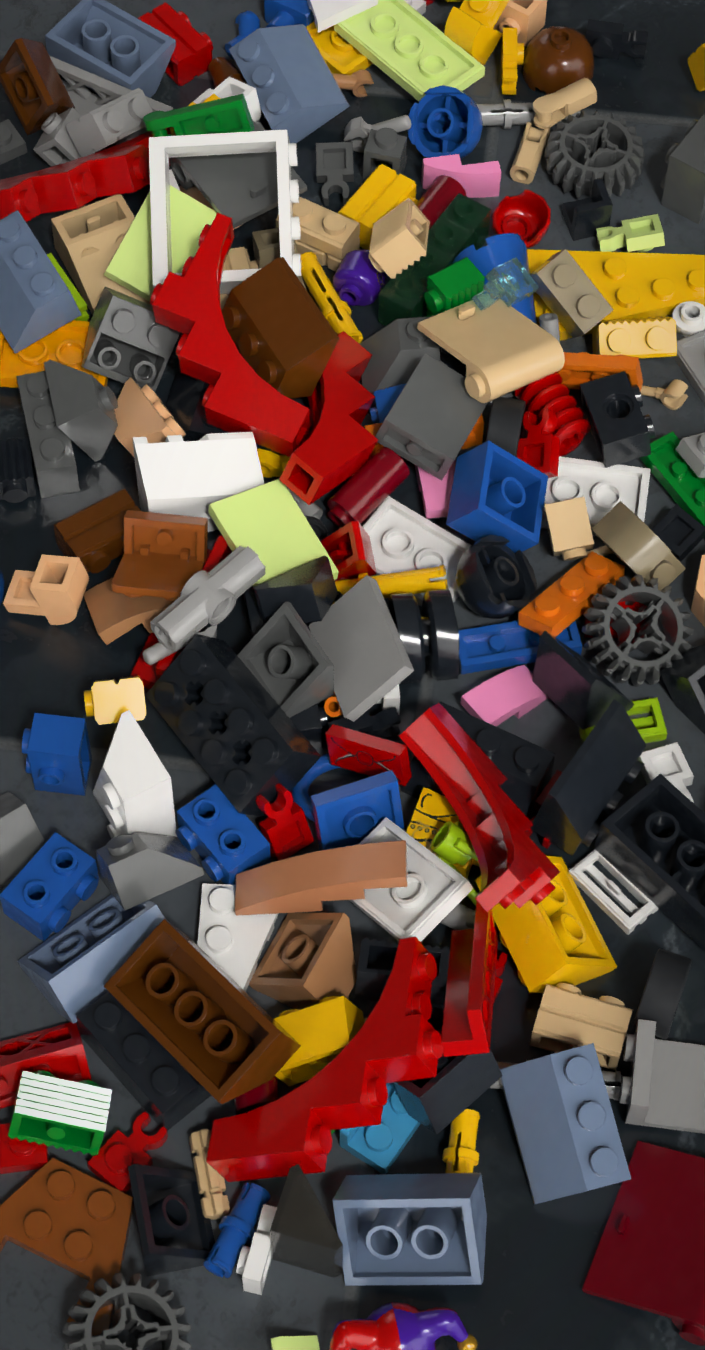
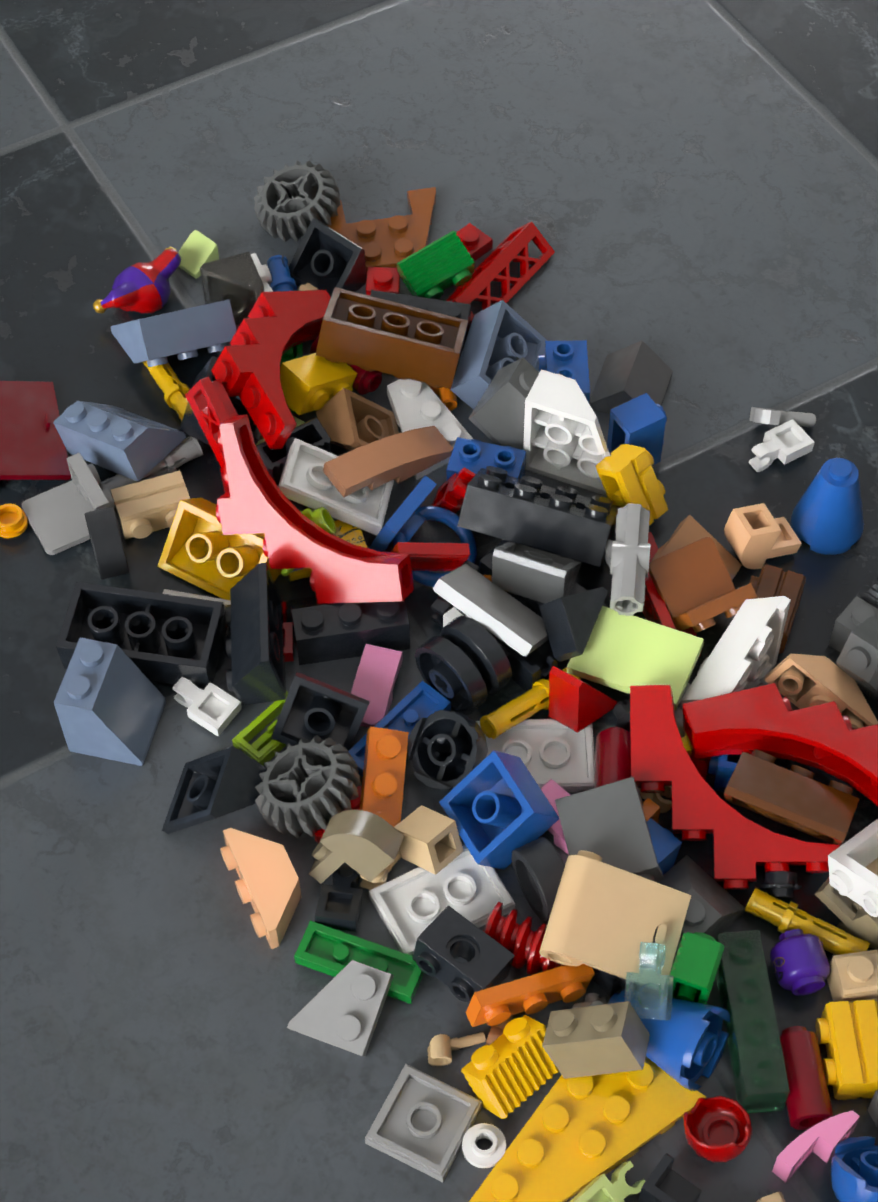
camera: 145 degrees right, 5 degrees down
tan brick [368,198,430,279] -> none
red plate [517,408,560,478] -> none

